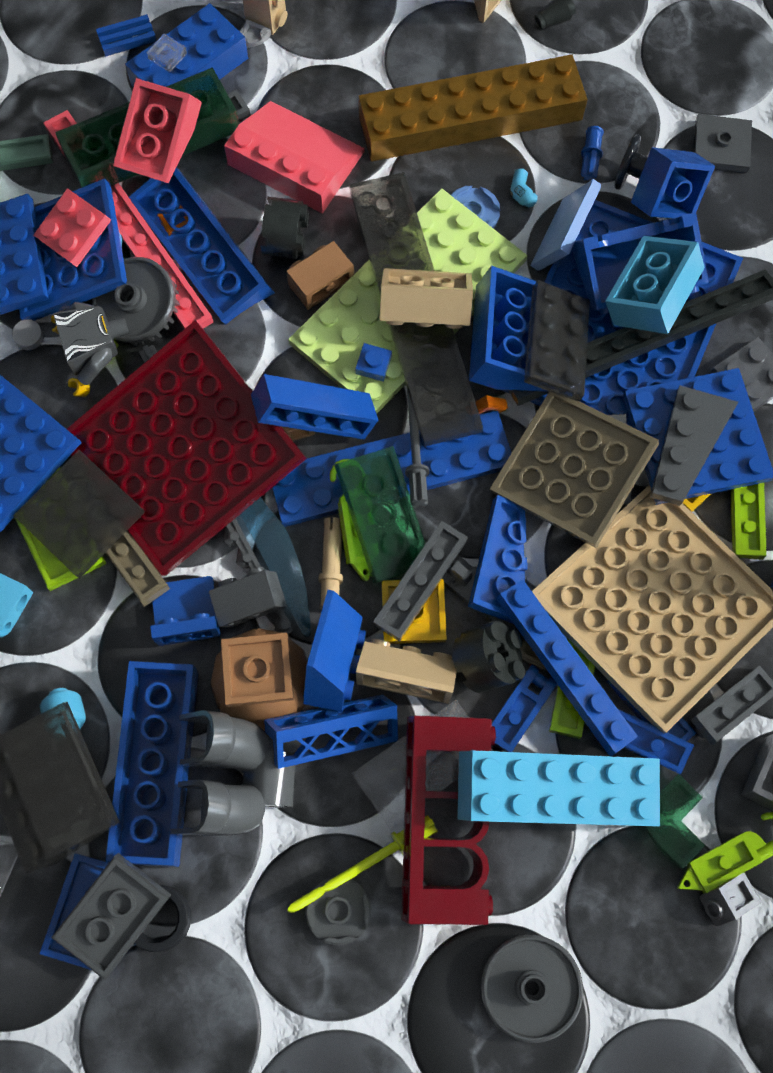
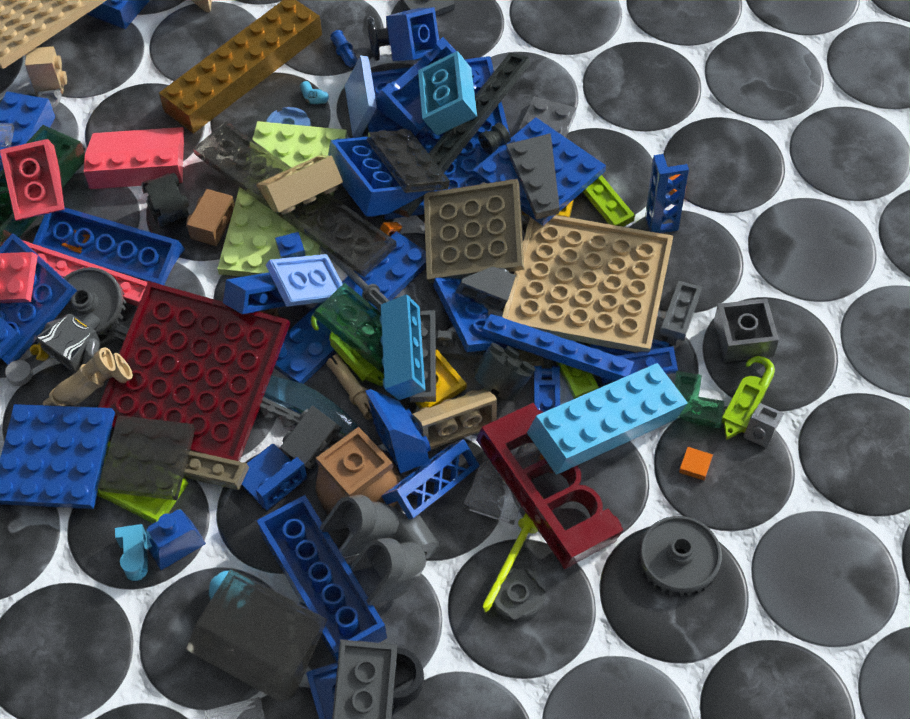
camera: 30 degrees left, 15 degrees down
none -> tan piece [43,347,133,406]
none -> blue torso [146,509,206,570]
none -> light blue tile [266,254,348,307]
none -> dark azure brick [379,294,425,401]
none -> dark grey slope [456,266,516,310]
none -> pearl dark grey wheel [478,123,511,155]
none -> orange tile [679,447,713,481]

